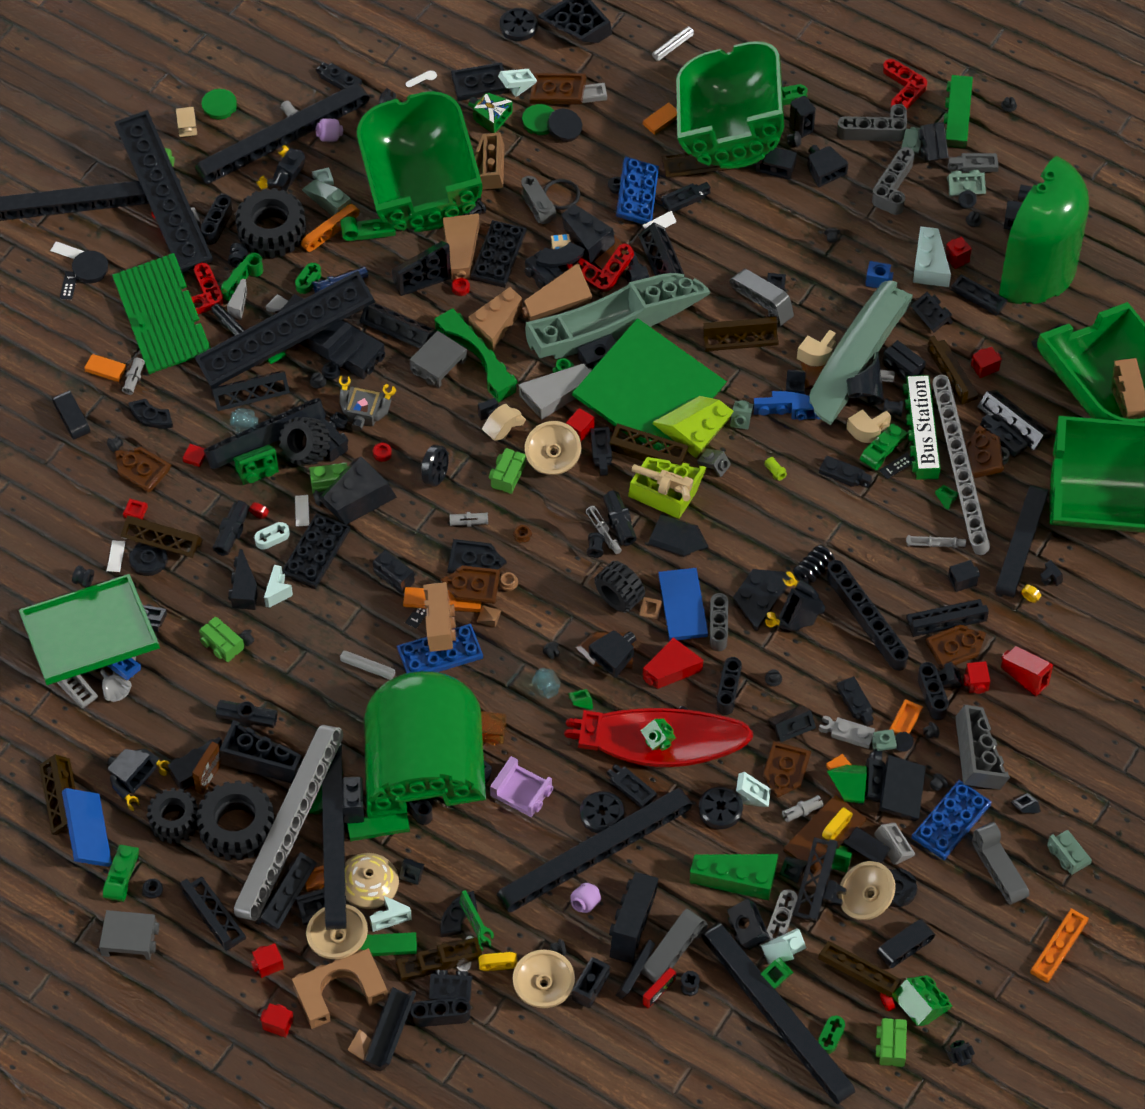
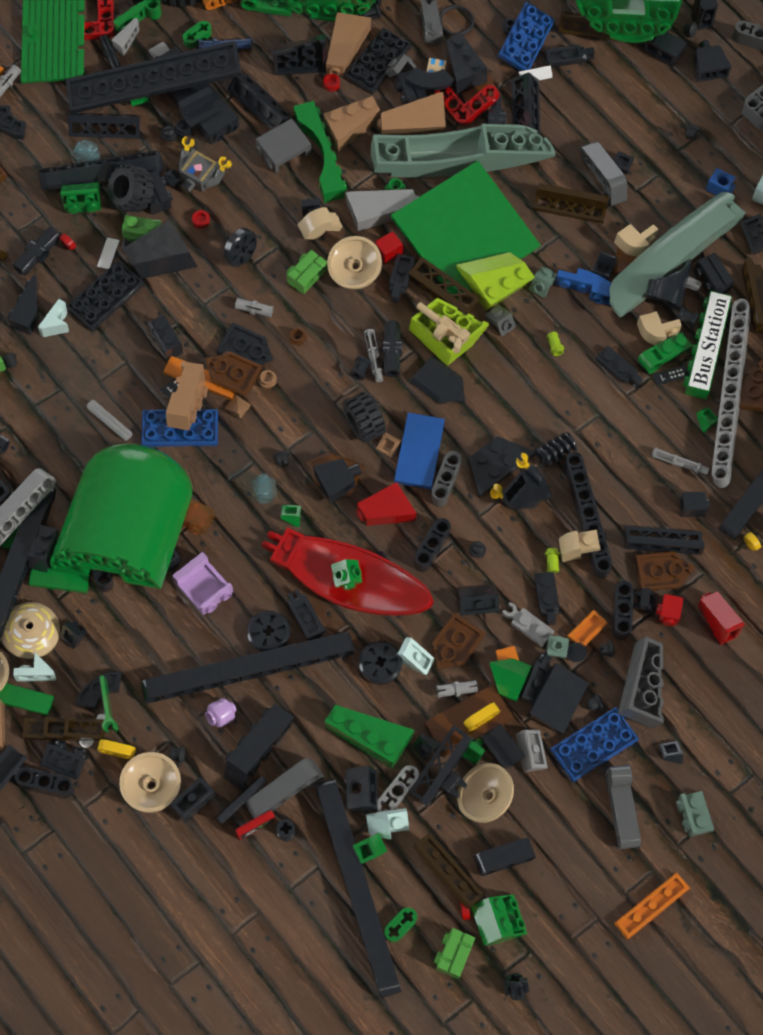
camera: 15 degrees right, 10 degrees up
red tile [182,444,206,467] -> none
light aqua beam [255,522,290,549] -> none
black brick [578,334,616,370] -> none
black tile [889,868,917,907] -> none
none -> dark grey bracket [385,54,416,77]
none -> lime pin [545,548,560,573]
none -> tan brick [559,530,600,562]

